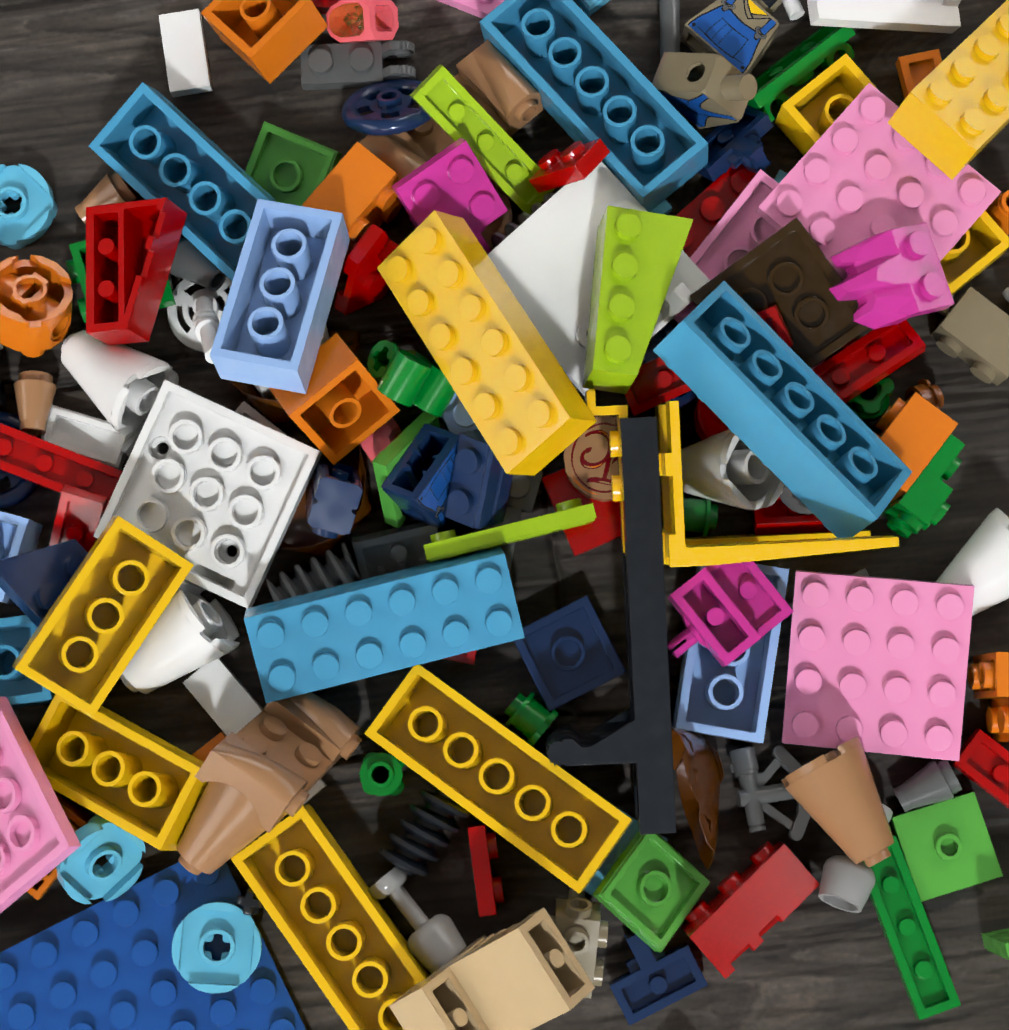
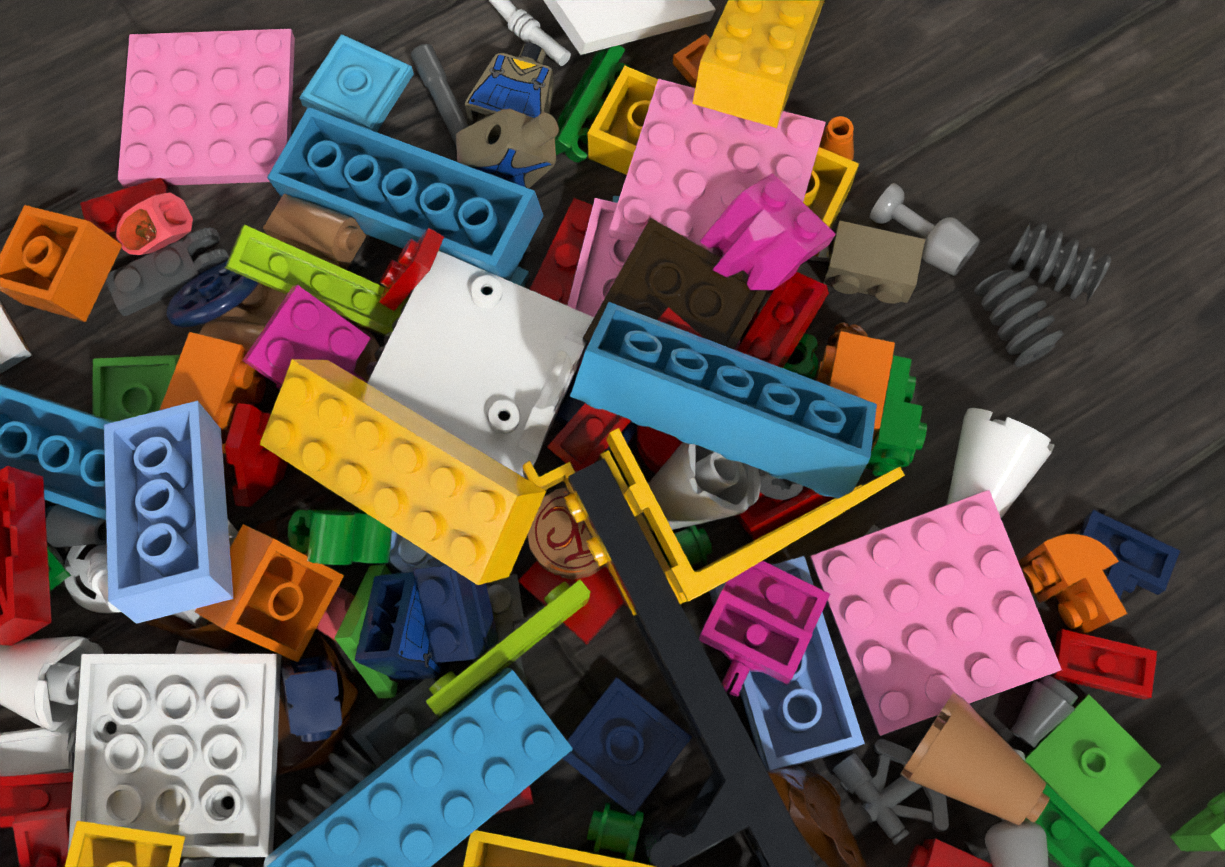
camera: 30 degrees left, 10 degrees down
lime wedge [583,205,693,394] -> none
dark blue hinge [697,105,773,182] -> none

